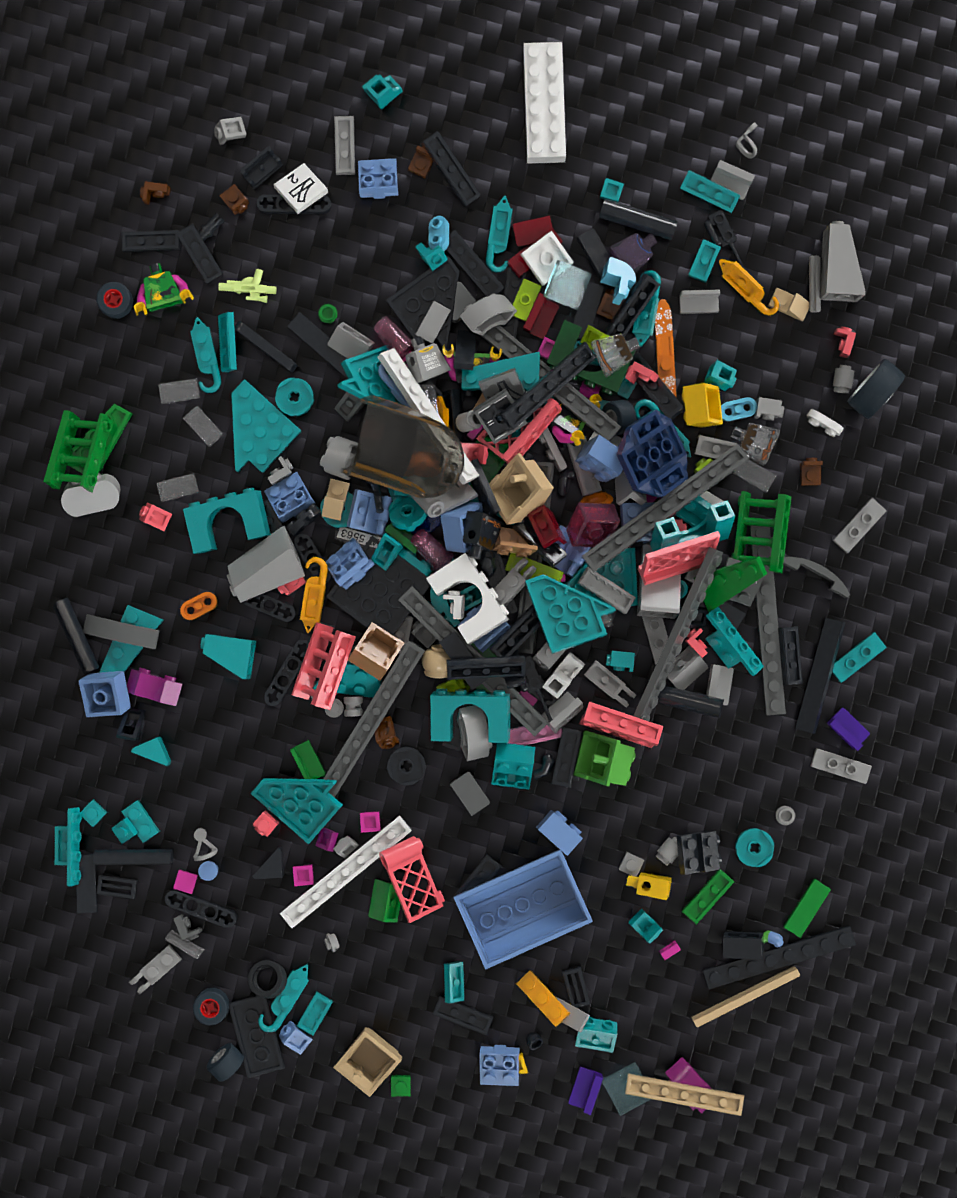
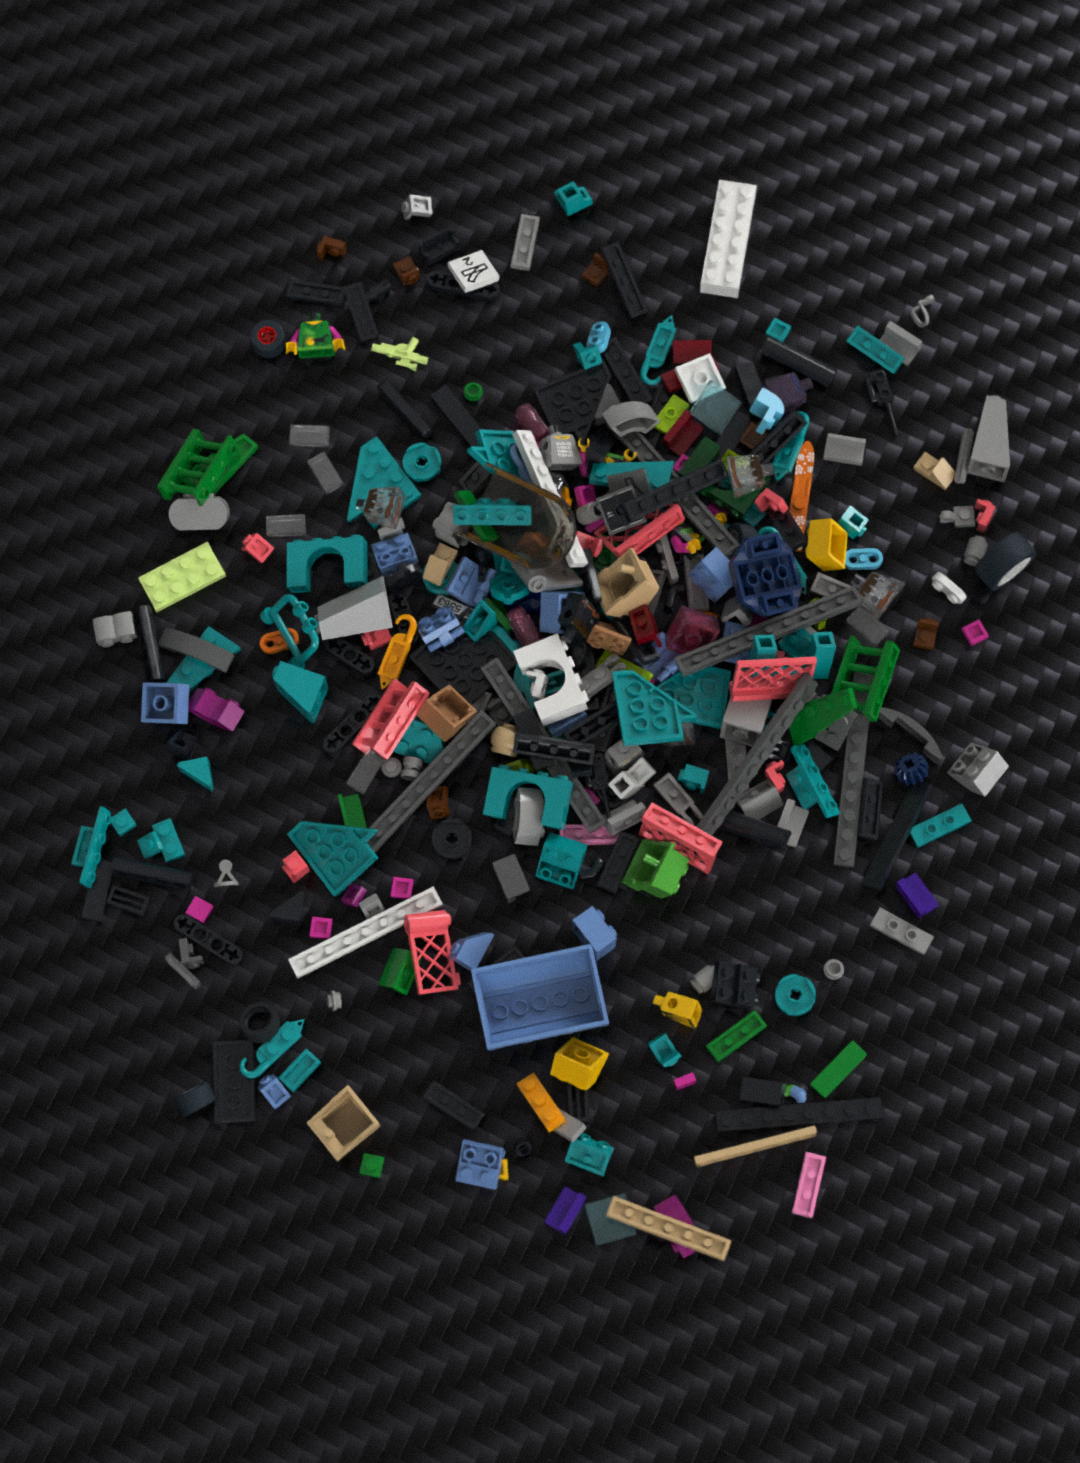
camera: 20 degrees right, 15 degrees down
light grey hinge [129,945,182,994] -> none
teal plate [190,317,221,393] -> none
black wheel [193,988,229,1025] -> none
medium blue tile [198,861,218,881] -> none
teal tile [218,312,237,372] -> none
light grey panel [328,322,375,359] -> none
medium blue plate [358,158,398,199] -> none
light grey tile [415,301,451,344] -> none
teal plate [444,961,464,1003] -> none
light grey plate [577,567,636,614] -> none
light grey plate [619,851,644,877] -> none
teal plate [688,239,721,283] -> none
light orange plate [719,259,779,315] -> none
light grey brick [754,397,784,420] -> none
light grey plate [833,498,886,553] -> none
none -> light grey brick [93,611,137,647]
none -> yellowish green plate [138,542,226,612]
none -> teal bar [260,594,319,669]
none -> clear tile [346,750,384,794]
none -> clear torso [356,487,406,529]
none -> medium blue slope [448,932,494,970]
none -> teal bracket [453,498,532,525]
none -> green tile [454,490,499,542]
none -> yellow slope [550,1037,609,1091]
none -> dark pink tile [574,484,596,507]
none -> bright pink tile [792,1152,826,1218]
none -> dark blue gear [894,752,929,786]
none -> light grey plate [940,506,975,528]
none -> light grey slope [947,742,1009,796]
none -> dark pink tile [961,619,989,646]

